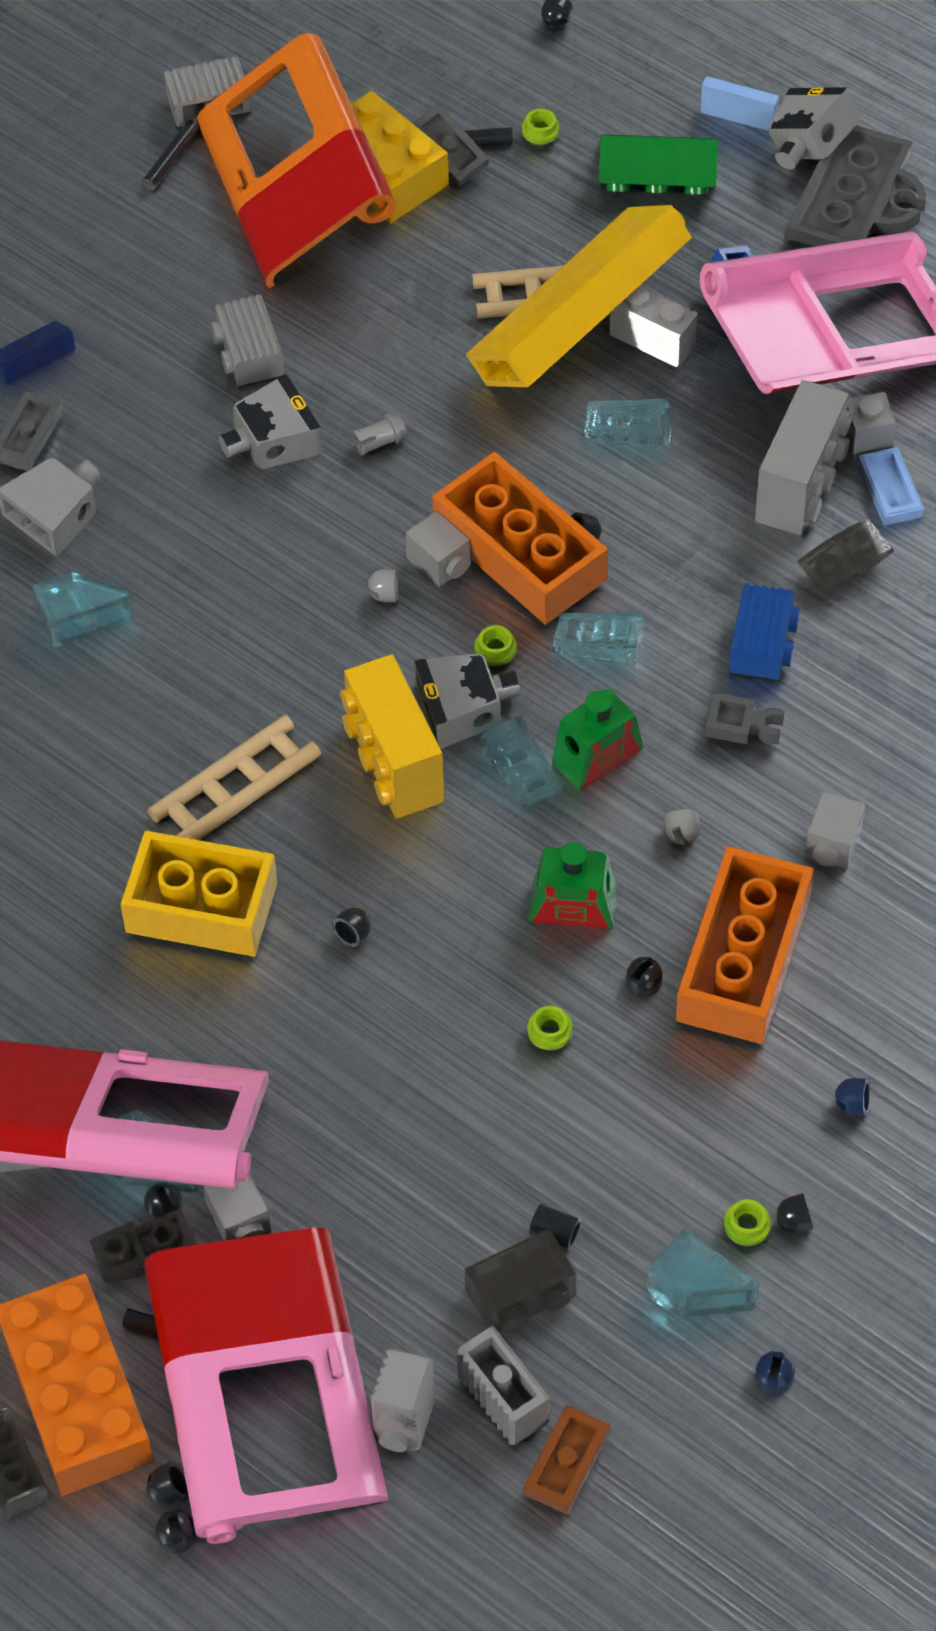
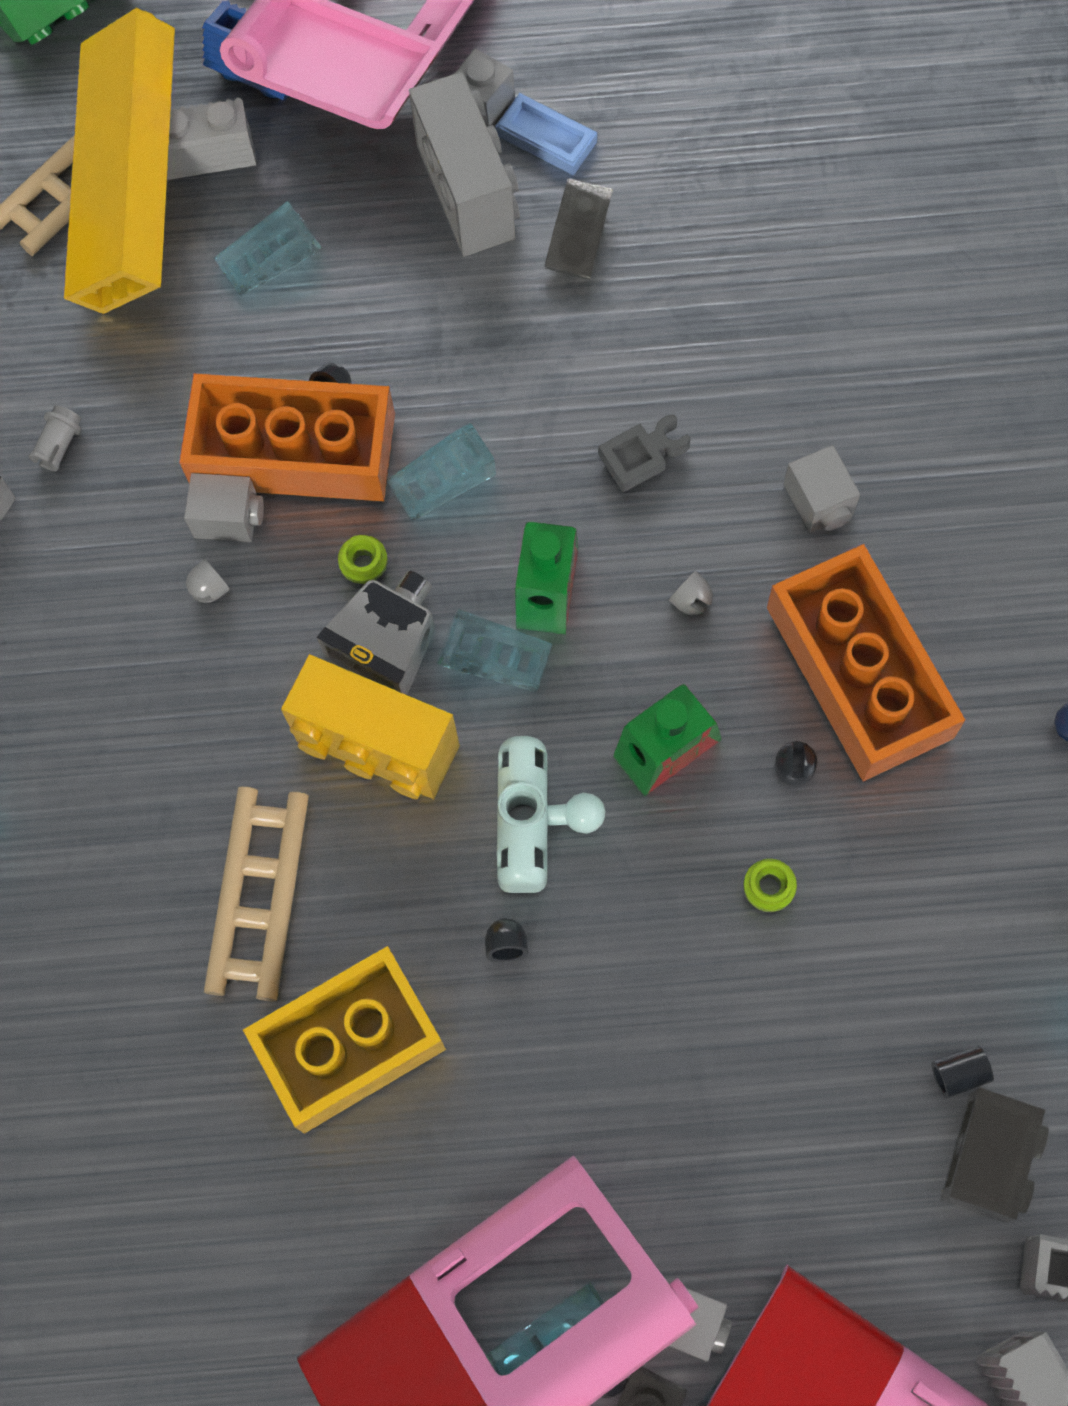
camera: 40 degrees left, 15 degrees up
blue brick [729,583,800,680] -> none
none -> light aqua piece [497,735,606,893]

